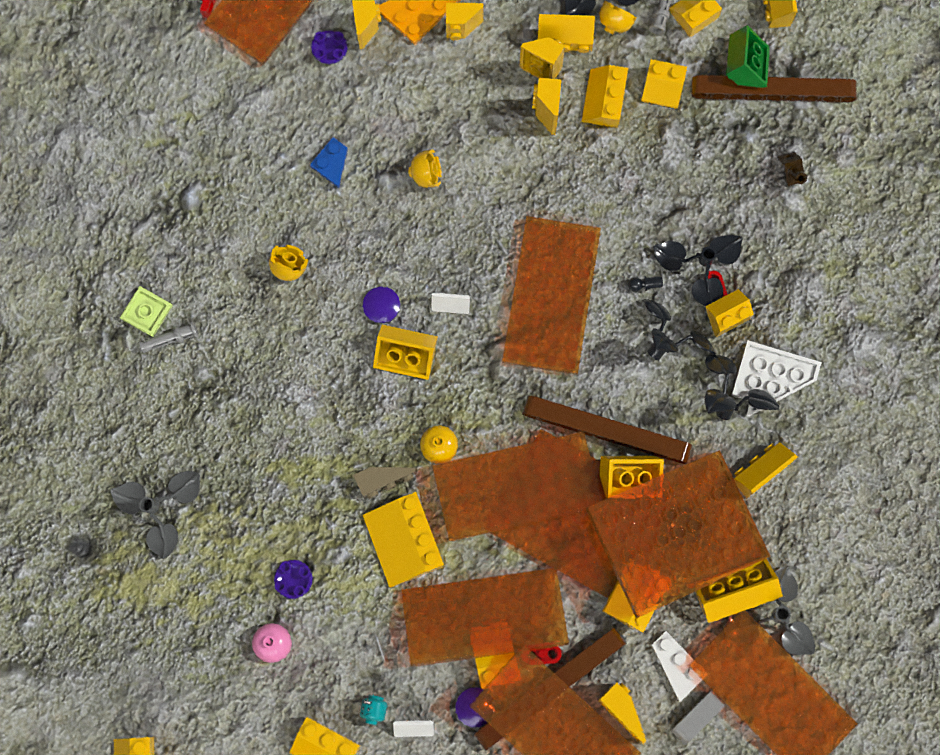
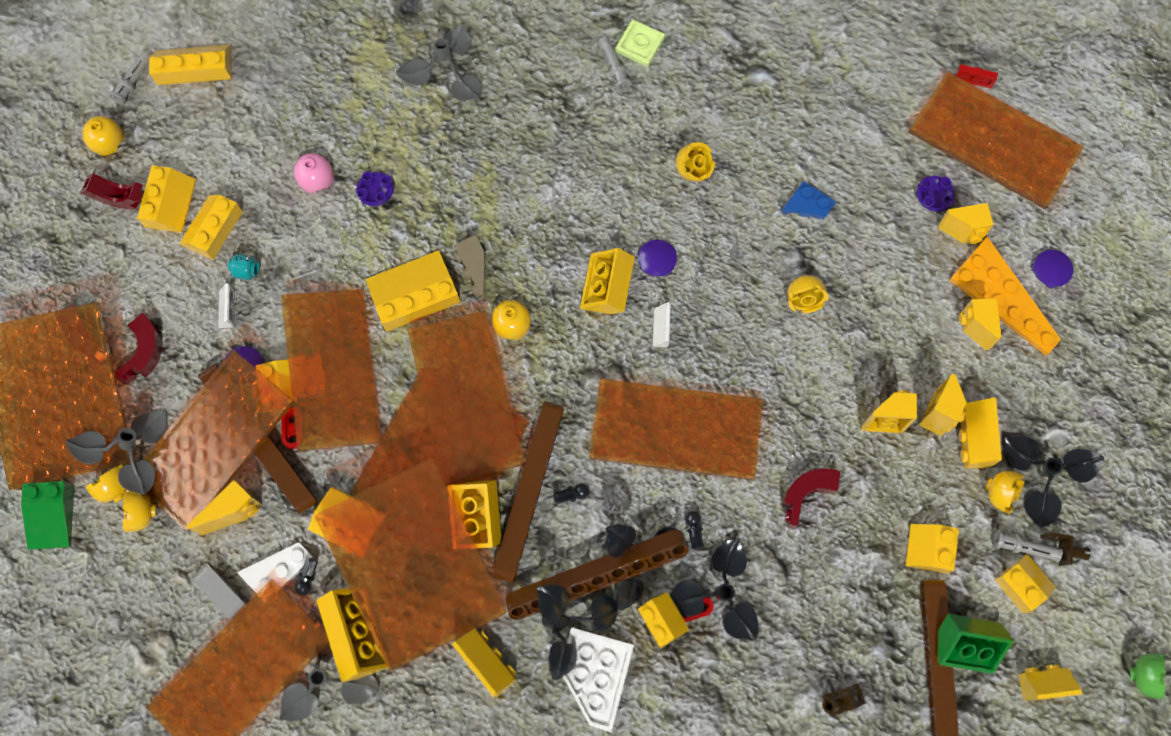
camera: 90 degrees right, 5 degrees down
yellow slope [581,65,628,128] -> none
none -> black axle [294,557,318,596]
none -> reddish brown beam [506,530,689,620]
none -> black axle [553,483,590,504]
none -> dark red arch [782,469,841,529]

